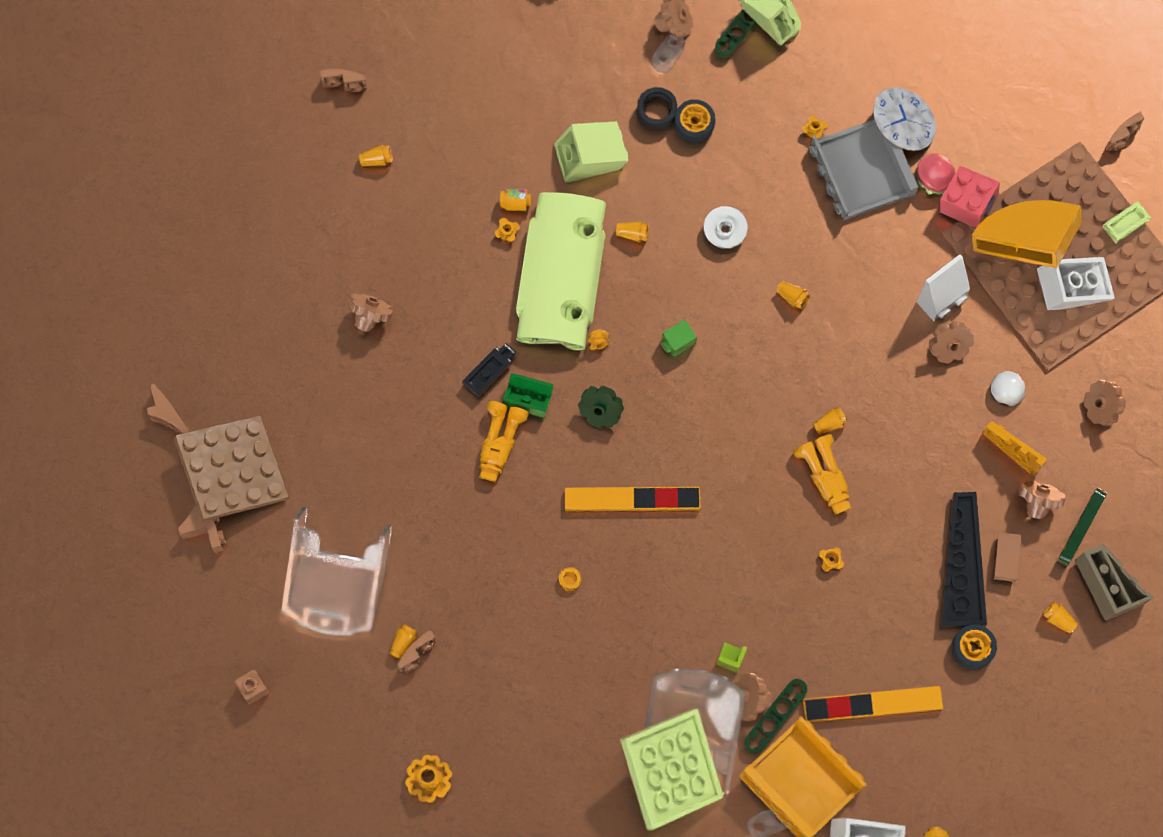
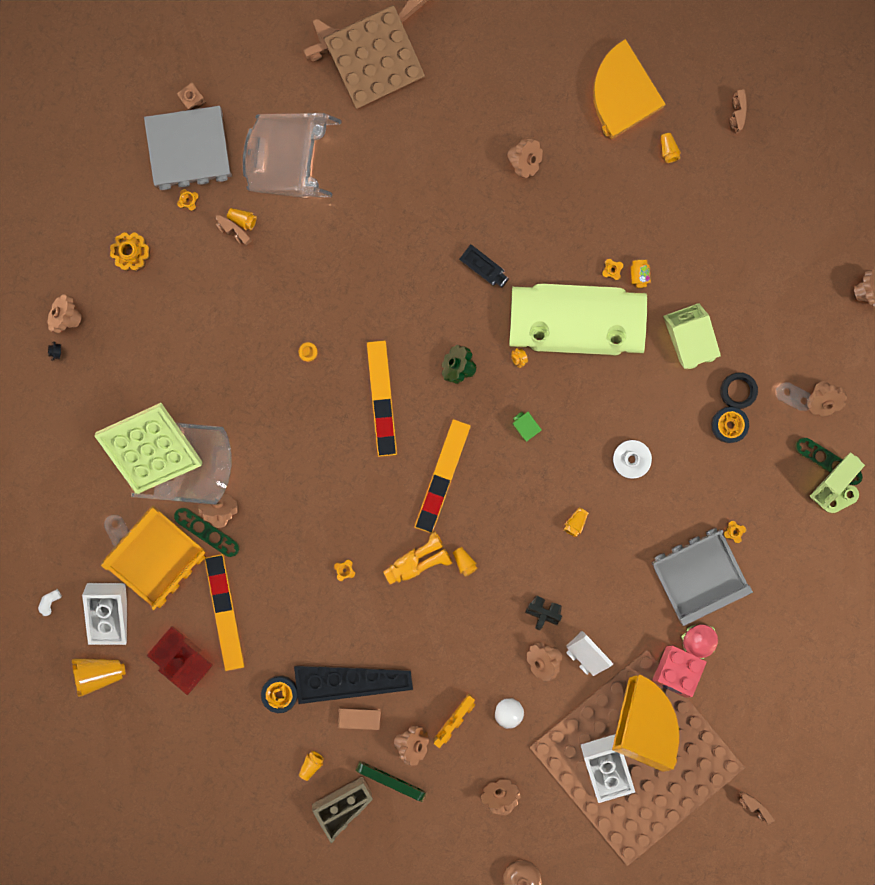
camera: 90 degrees right, 15 degrees up
light orange piece [479,401,529,482] -> none
green bracket [502,373,554,418] -> none
light orange cone [616,221,649,243] -> none
lime panel [716,642,747,673] -> none
flat silver sticker [873,87,936,150] -> none
yellowish green tile [1102,201,1151,244] -> none
none -> light grey panel [144,106,232,190]
none -> clear red bracket [147,626,213,695]
none -> light orange plate [177,189,199,211]
none -> tile [415,419,471,534]
none -> pearl dark grey hips [525,596,562,630]
none -> light orange brick [593,39,666,140]

